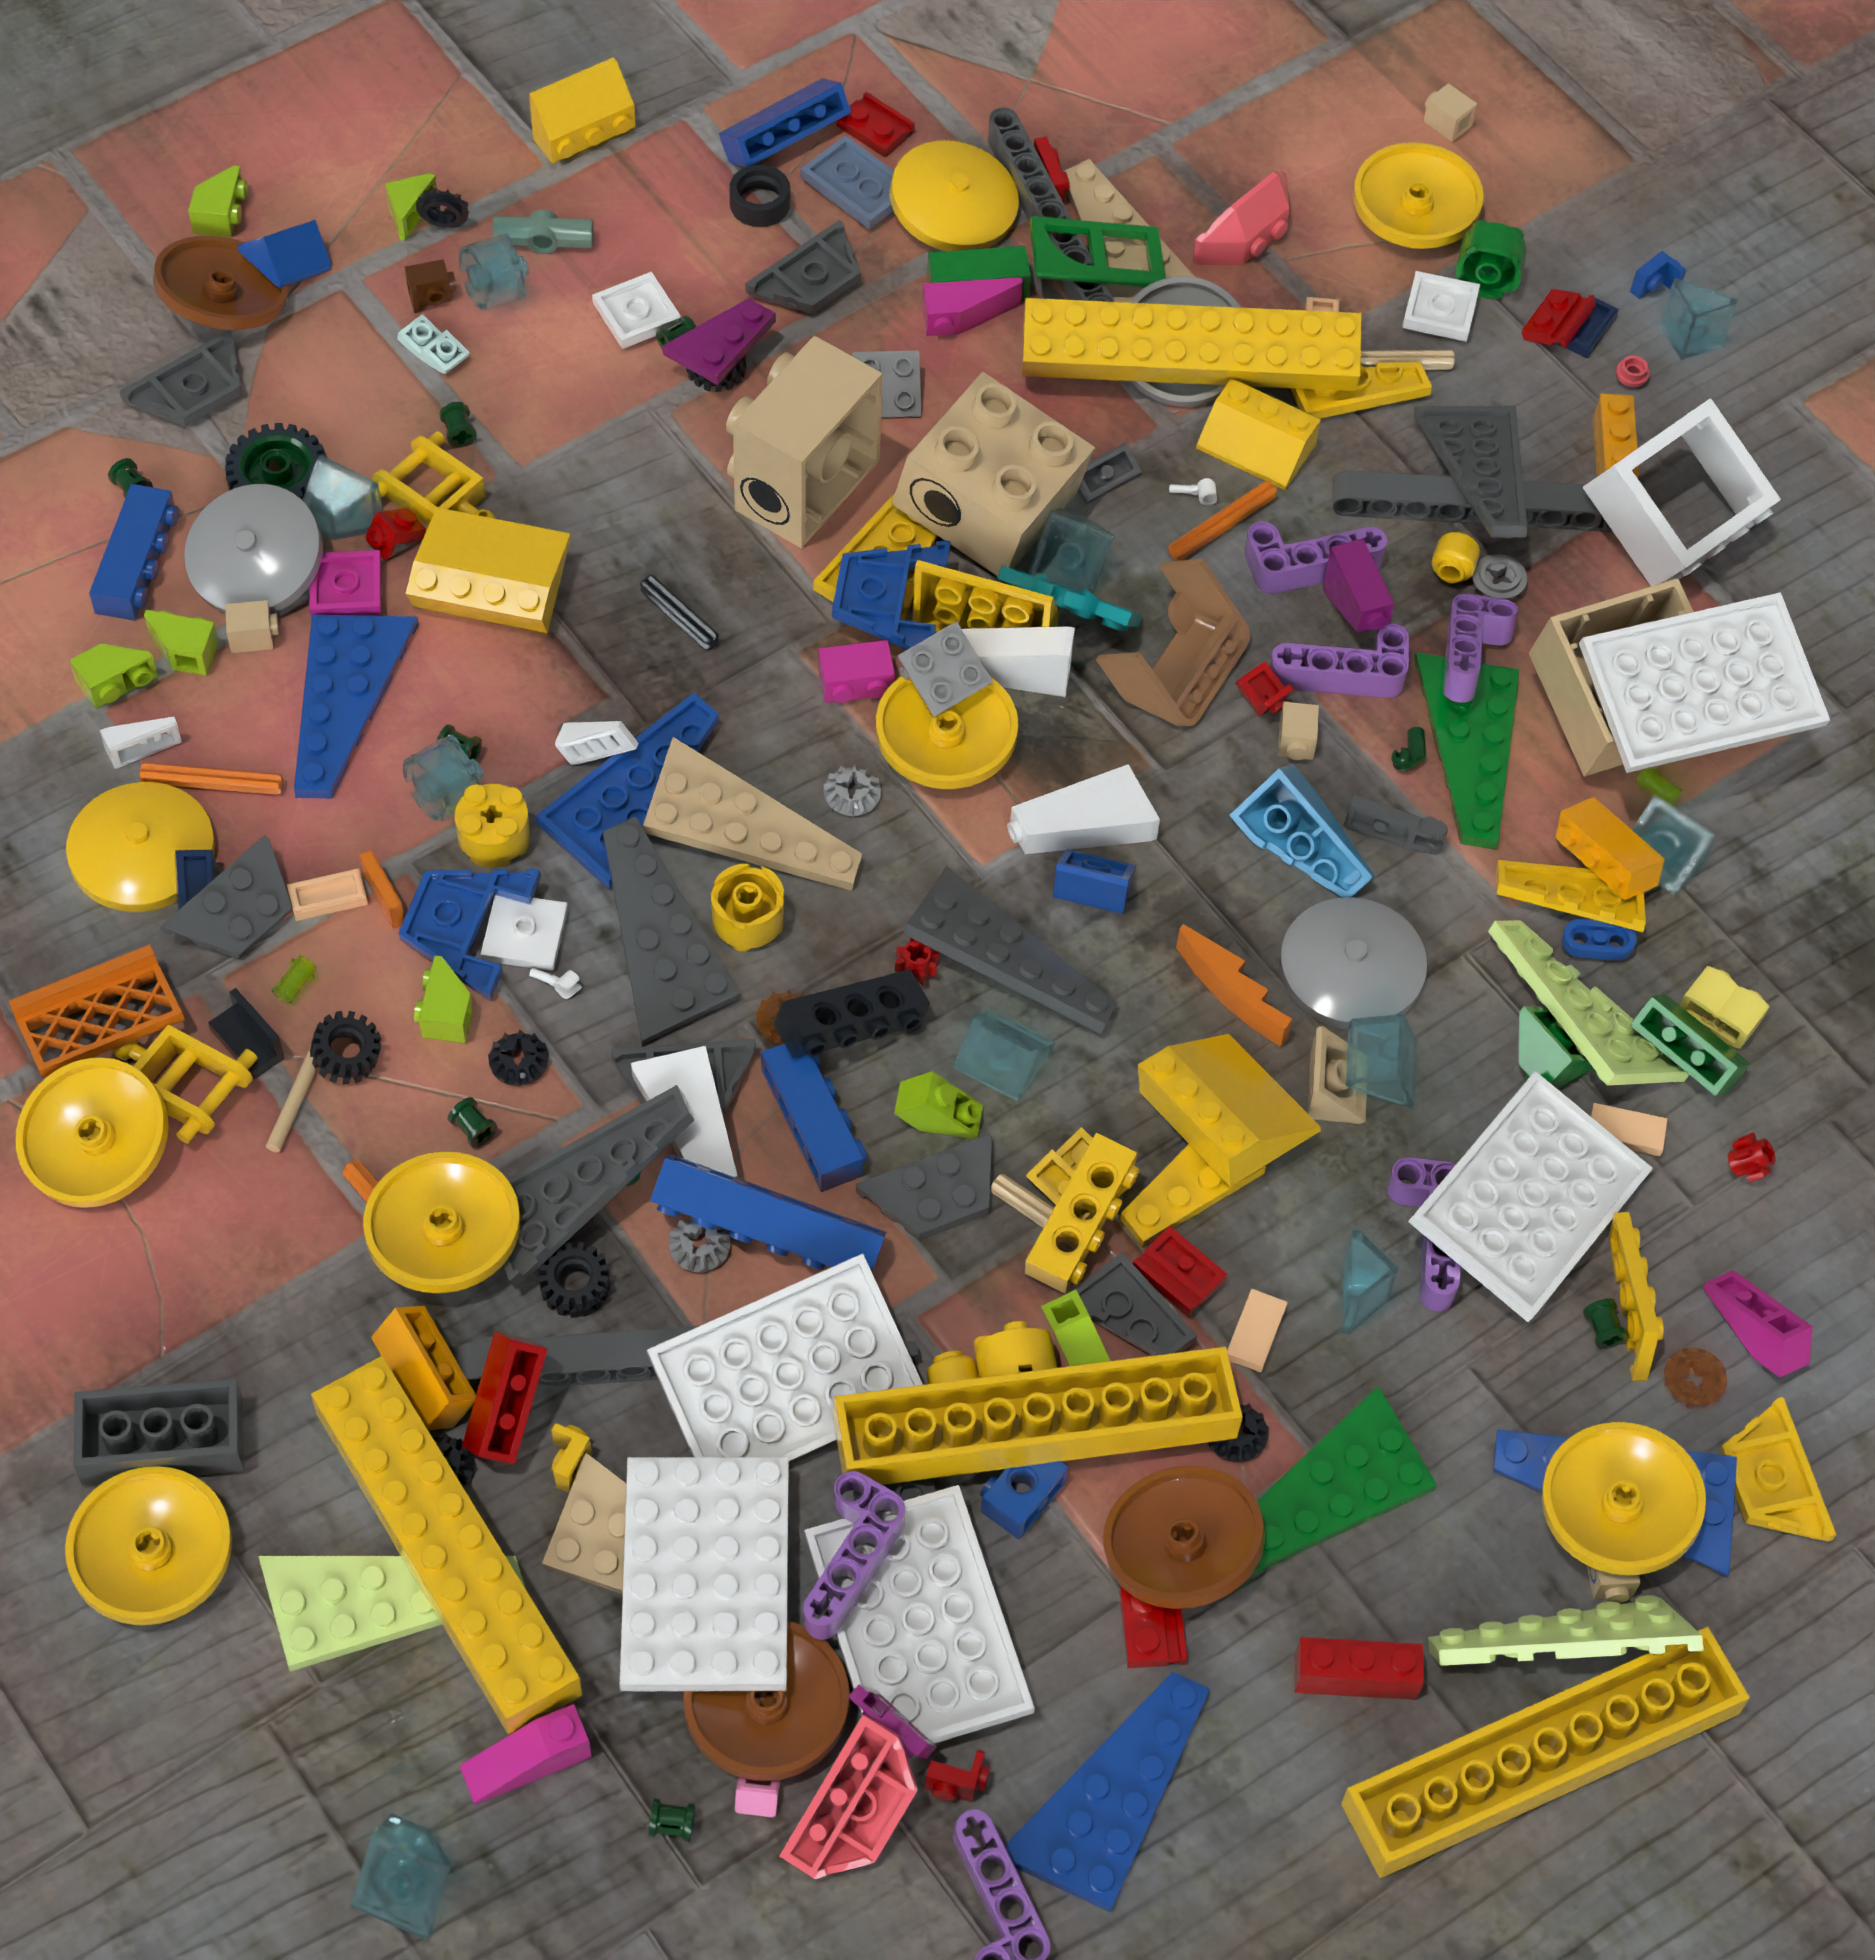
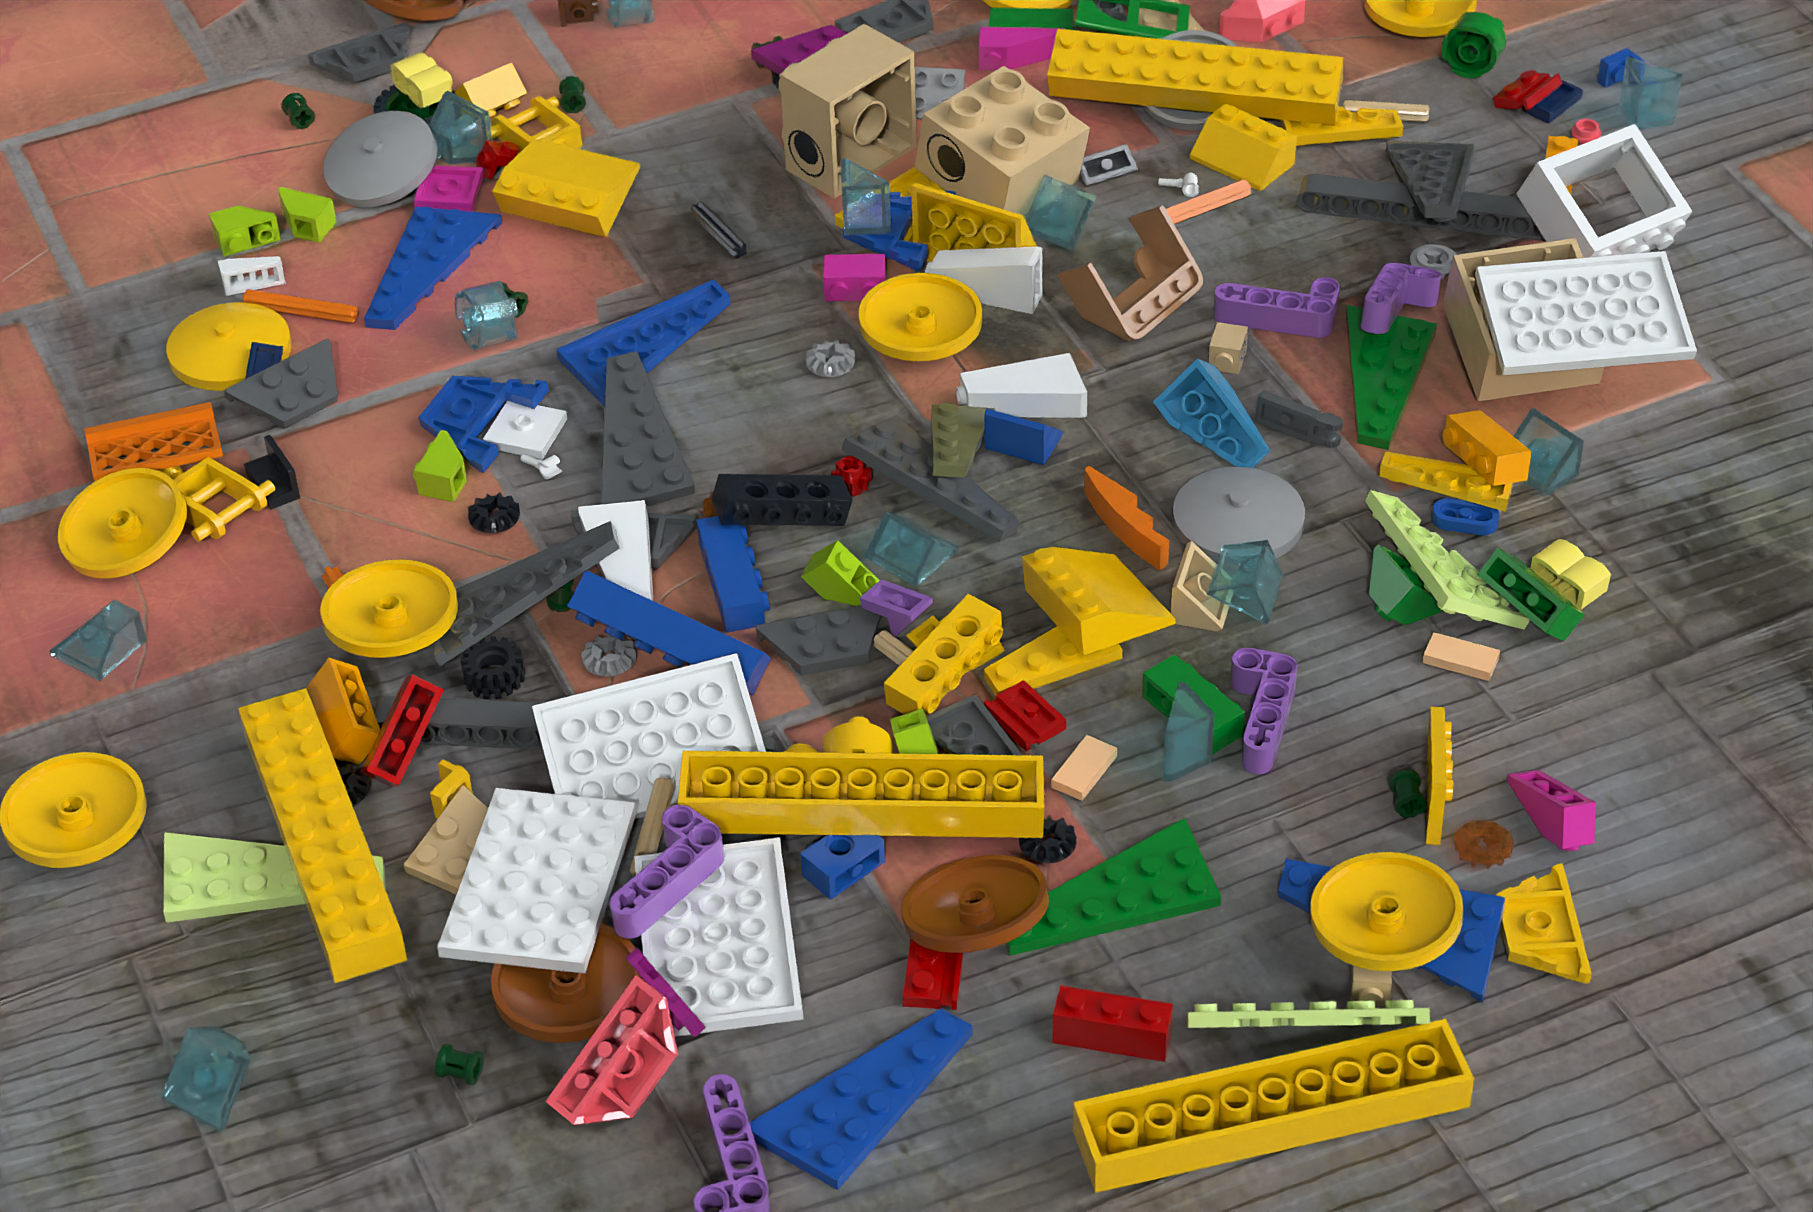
camera: 15 degrees right, 15 degrees down
dark grey brick [74,1379,244,1485] -> none
blue brick [89,484,179,621] -> none
tan brick [225,600,279,653] -> none
tan bar [266,1050,318,1153] -> none
clear neon green pin [272,955,317,1004] -> none
light nougat tile [287,868,368,921] -> none
black tyre [310,1011,381,1084] -> none
orange tile [359,850,405,929] -> none
light aqua slope [397,314,470,374] -> none
dark green bush [447,1097,497,1148] -> none
yellow brick [455,784,531,868] -> none
dark pink slope [459,1704,591,1805] -> none
white slope [555,721,639,764] -> none
white plate [592,272,681,349] -> none
tan wing [643,737,862,891] -> none
yellow brick [711,864,784,952] -> none
bright pink slope [735,1777,781,1817] -> none
light grey hinge [897,621,993,717] -> none
red bracket [925,1750,990,1803] -> none
teal plate [997,566,1143,631] -> none
red bracket [1235,661,1294,717] -> none
medium lavender beam [1244,521,1387,594] -> none
magenta slope [1322,539,1395,633] -> none
dark green arm [1391,727,1426,771] -> none
white plate [1402,271,1480,342] -> none
white plate [1408,1071,1653,1322] -> none
yellow head [1431,532,1480,583] -> none
clear neon green pin [1635,767,1683,808] -> none
red gear [1728,1133,1776,1183] -> none
none -> clear light blue slope [49,599,147,681]
none -> light yellow brick [390,52,453,108]
none -> yellow slope [454,62,527,122]
none -> tan axle [630,777,675,877]
none -> clear light blue slope [841,158,891,235]
none -> medium lavender slope [860,579,933,637]
none -> olive wing [931,402,995,478]
none -> green brick [1142,654,1245,755]

